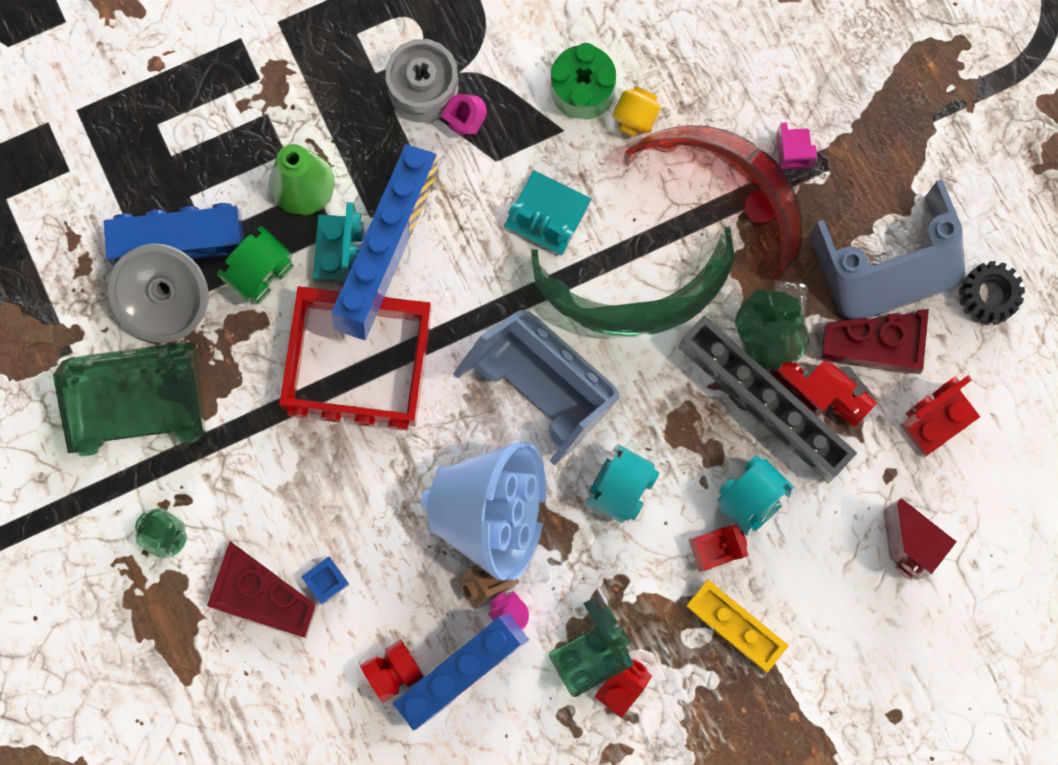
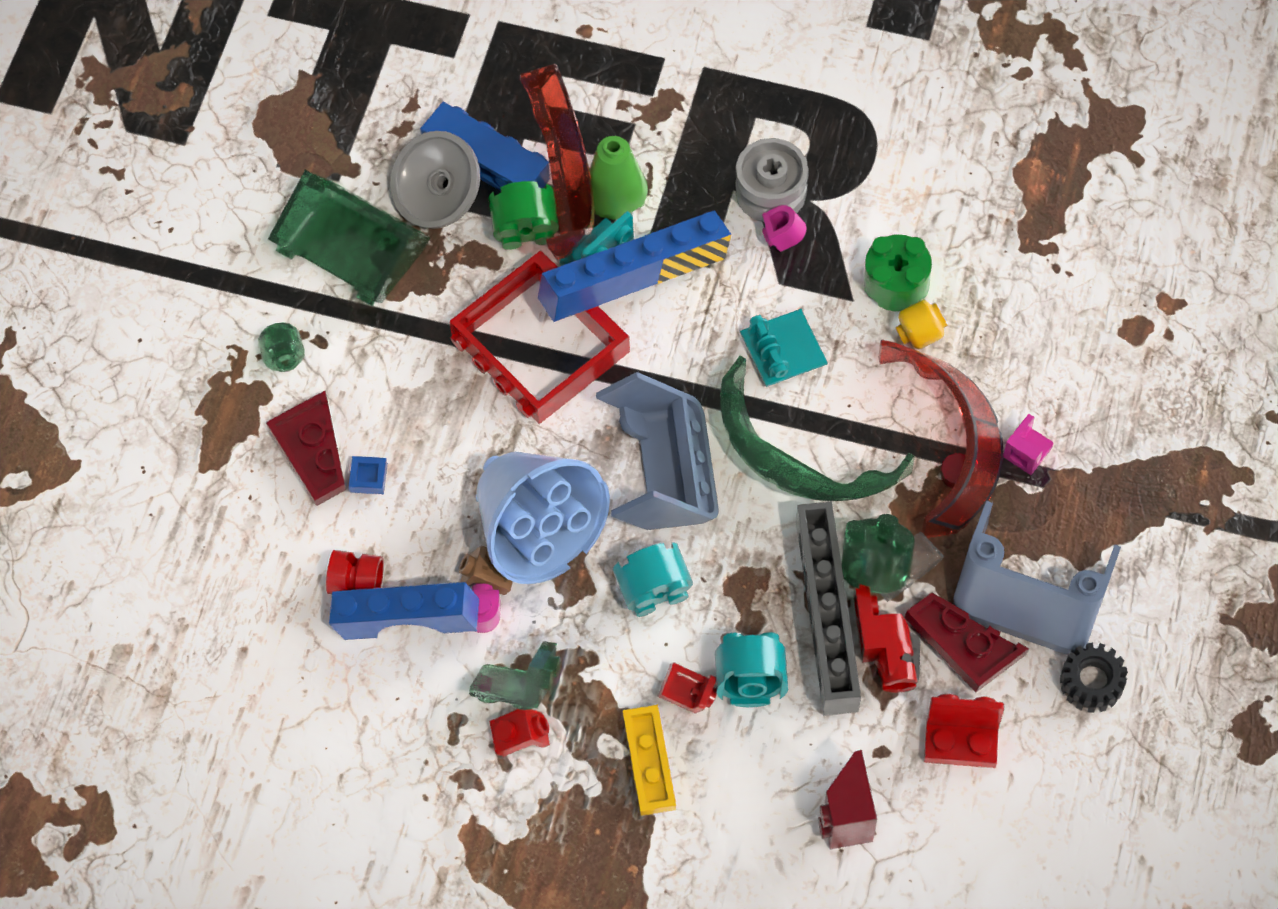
camera: 45 degrees right, 15 degrees down
none -> clear red windscreen [520,64,595,260]

